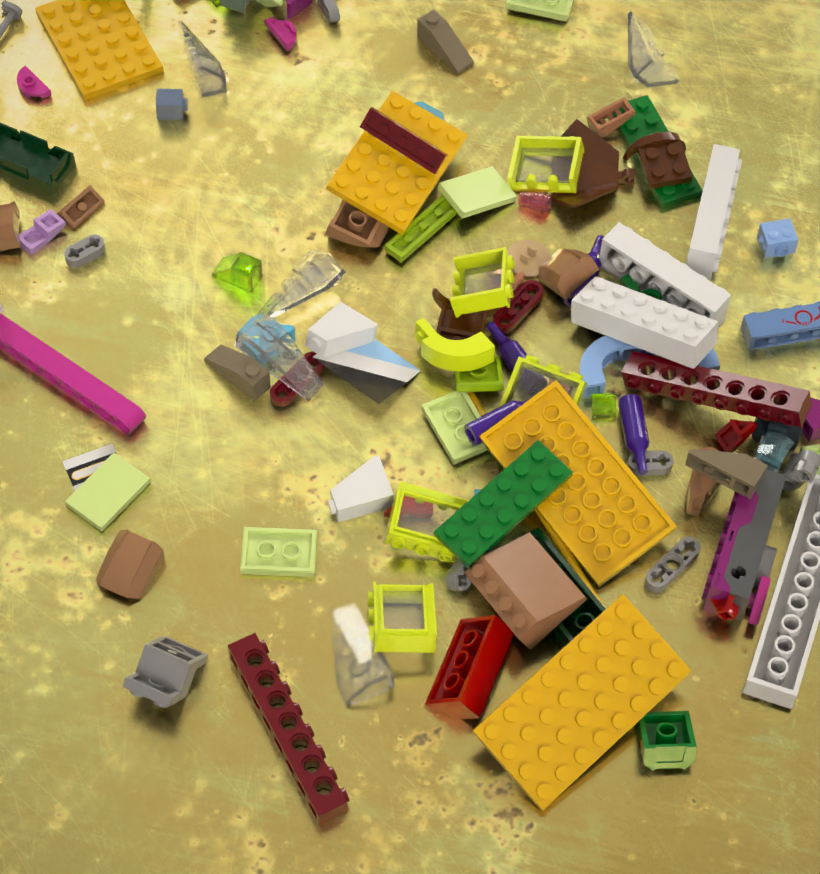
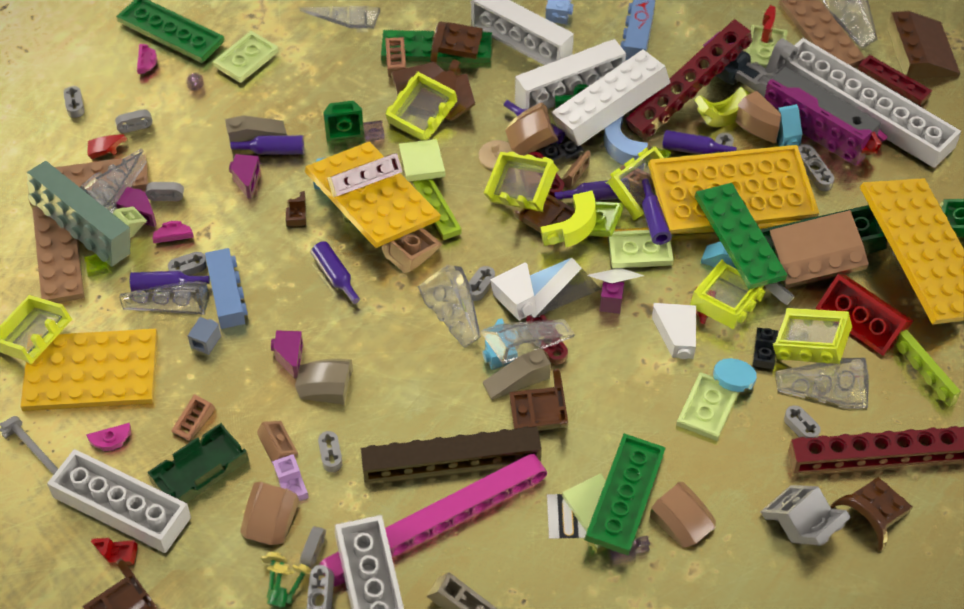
camera: 65 degrees left, 5 degrees down
clear neon green slope [212,252,263,293] -> none
clear pink cone [518,192,553,214] -> none
dark tan slope [685,449,768,499] -> none
red slope [714,419,758,453] -> none
clear light blue piece [756,431,794,469] -> none
none -> dark purple piece [130,271,210,293]
none -> light grey beam [168,252,207,275]
none -> nougat slope [171,394,215,442]
none -> medium blue brick [205,248,248,329]
none -> magenta slope [229,154,261,199]
none -> dark purple piece [230,135,304,155]
none -> magenta slope [271,330,304,378]
none -> reddish brown slope [285,191,306,227]
none -> dark tan slope [295,359,353,405]
none -> dark purple piece [311,241,360,304]
none -> green slope [323,100,365,141]
none -> dark brown brick [361,426,542,482]
none -> plate [363,120,385,141]
none -> light grey beam [466,266,495,301]
none -> reddish brown piece [509,369,568,431]
none -> black slope [540,140,584,165]
none -> medium nougat slope [562,150,591,189]
none -> green plate [584,433,666,556]
none -> white sticker [587,268,645,283]
none -> magenta slope [600,280,625,314]
none -> plate [609,536,650,565]
none -> neon yellow arch [694,87,751,127]
none -> medium azure tile [713,358,757,392]
none -> black slope [752,327,778,369]
none -> medium azure slope [776,104,802,147]
none -> light grey beam [784,405,820,438]
none -> reddish brown piece [830,477,913,552]
none -> lime plate [896,330,961,407]

